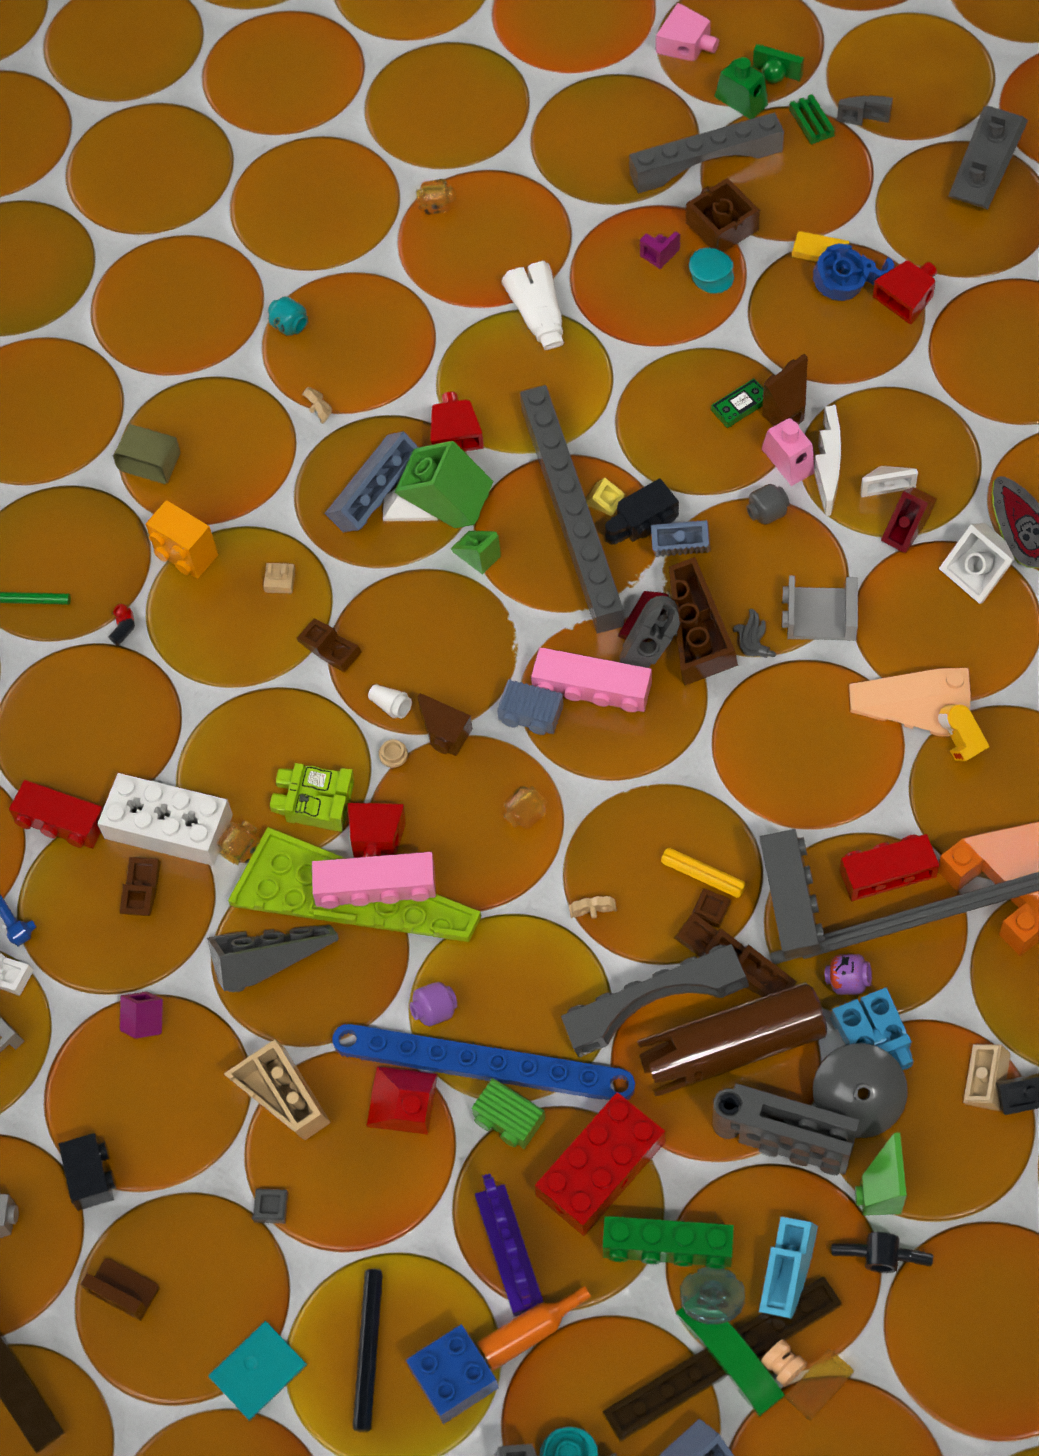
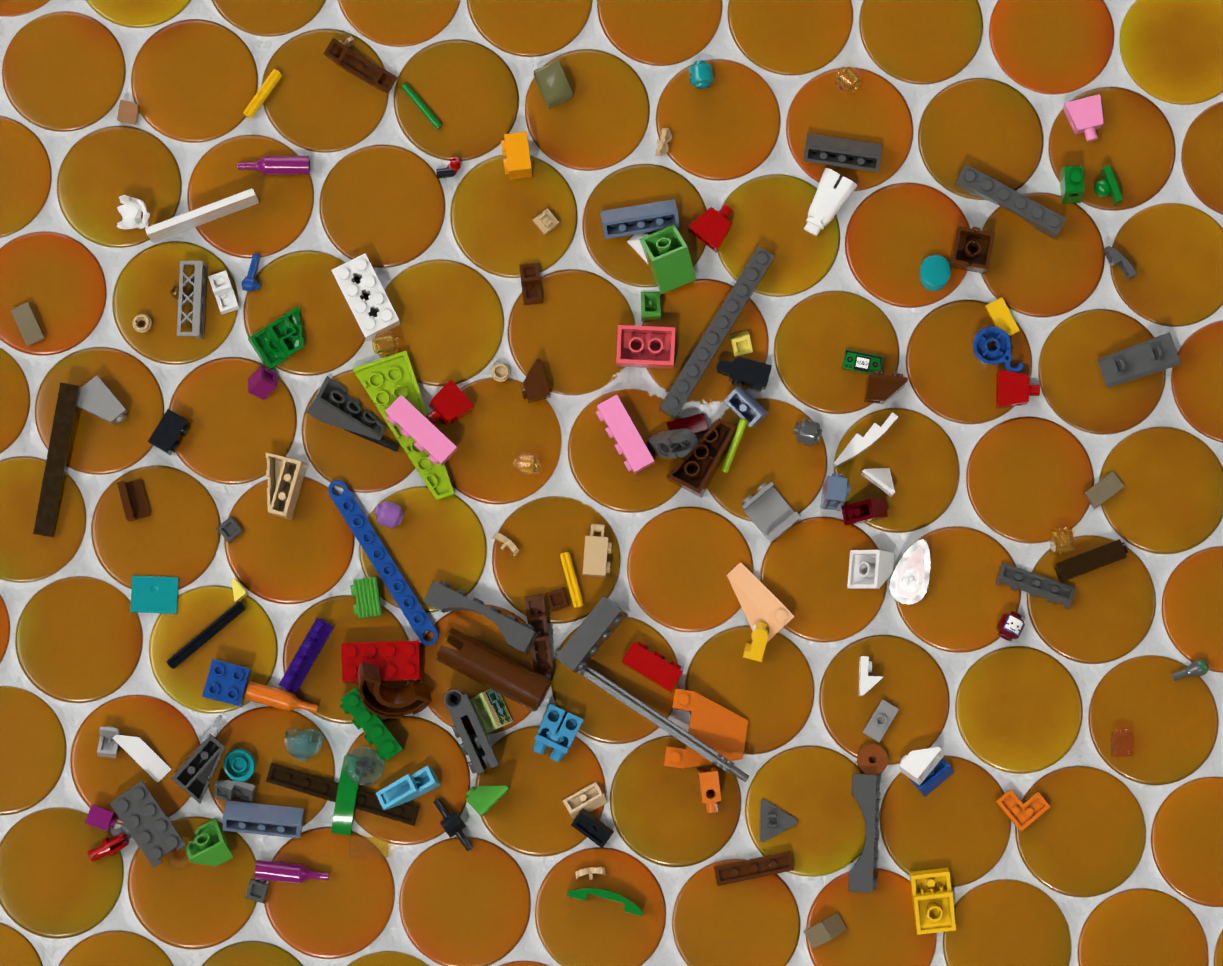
camera: 40 degrees right, 20 degrees up
red brick [9,780,103,849] -> none
reddish brown slope [120,857,161,916] -> none
lime hips [270,763,354,832] -> none
red slope [366,1066,438,1135] -> none
white cone [368,684,412,719] -> none
sand blue brick [497,679,564,735] -> none
magenta panel [640,231,680,269] -> none
dark grey piece [733,609,776,658] -> none
light nougat wheel [761,1339,807,1387] -> none
bright pink torso [762,418,814,486] -> none
green tile [789,94,835,145] -> none
dark grey dish [812,1043,908,1138] -> none
medium lavender head [825,954,872,995] -> none
none -> light yellow slope [232,578,248,603]
none -> green slope [248,307,304,370]
none -> clear light blue cylinder [284,728,324,762]
none -> black bar [344,429,400,452]
none -> reddish brown brick [357,662,432,719]
none -> panel [470,689,513,734]
none -> tan brick [582,524,612,578]
none -> coral brick [616,325,675,369]
none -> lime bar [721,418,748,473]
none -> dark grey brick [803,133,882,172]
none -> sand blue brick [820,473,851,511]

